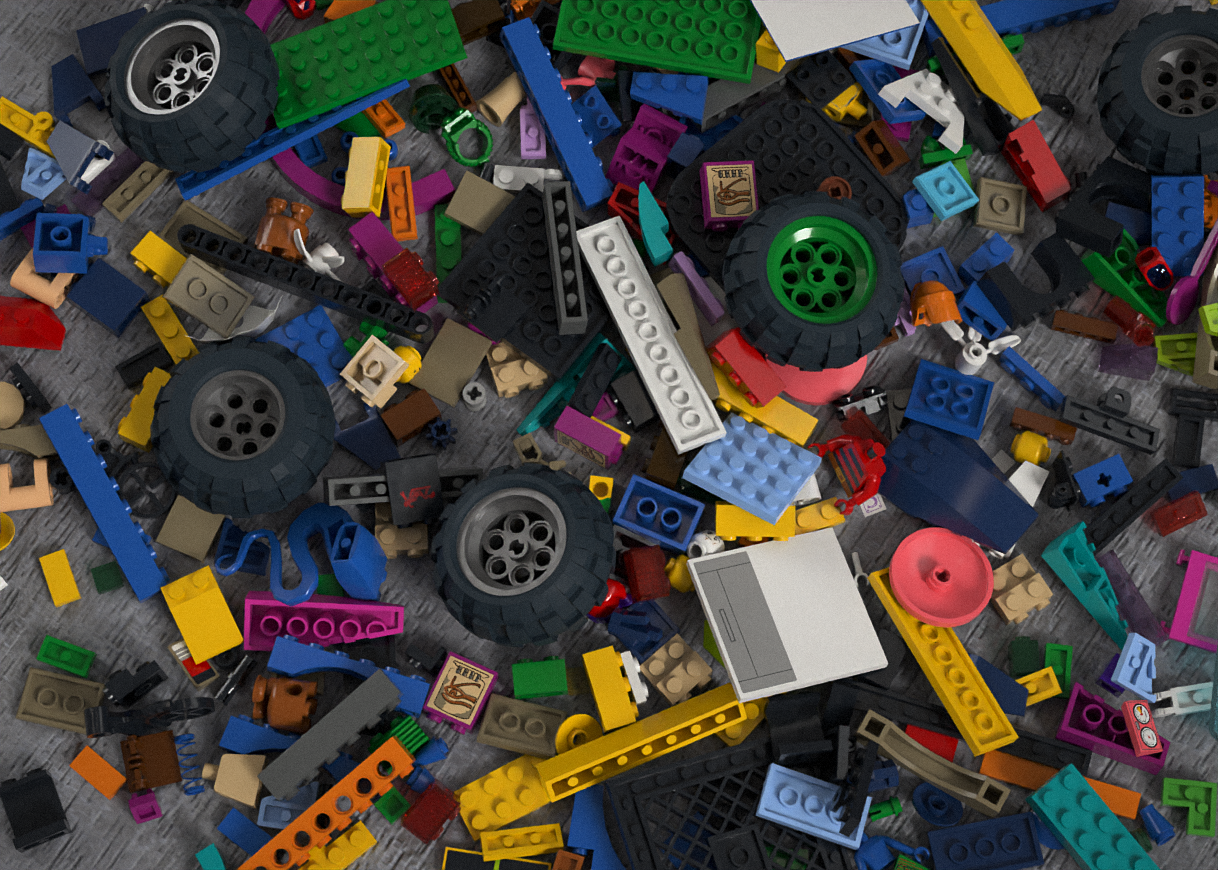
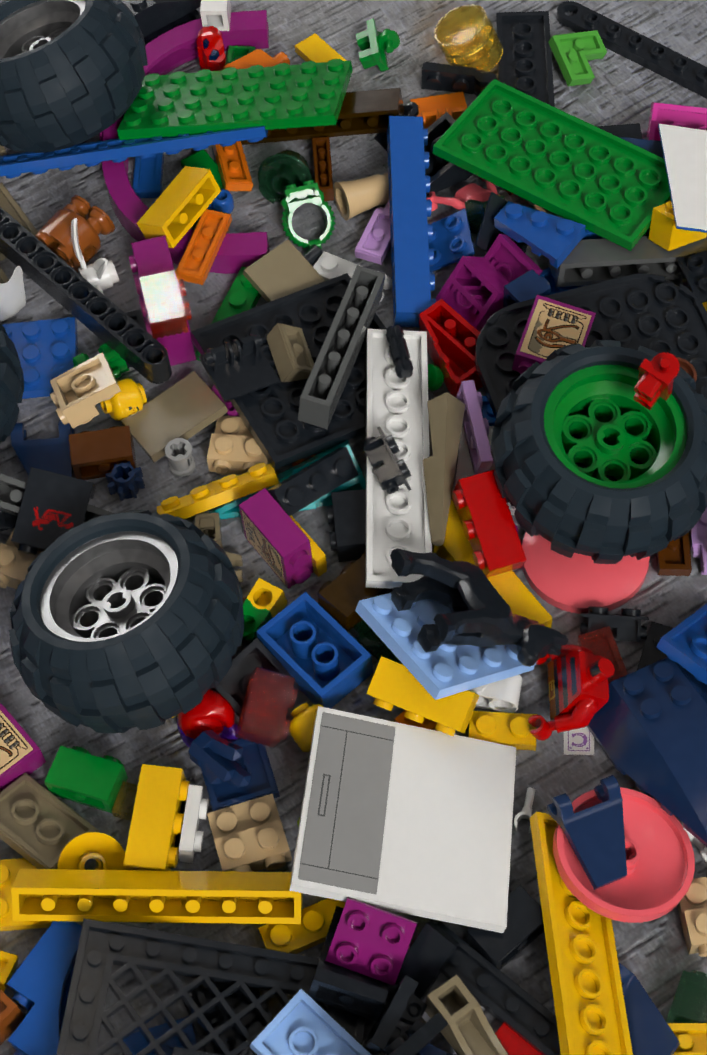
camera: 30 degrees right, 15 degrees down
magenta tile [592,391,619,422] -> none
teal slope [638,181,673,267] -> none
white head [686,530,725,559] -> none
none -> yellow hinge [156,463,279,519]
none -> dark tan slope [267,323,314,382]
none -> magenta hinge [325,897,417,986]
none -> black hinge [364,426,412,494]
none -> black axle [386,325,414,378]
none -> black animal [390,549,568,667]
none -> dark blue flag [547,775,627,890]
none -> red hips [633,352,680,410]

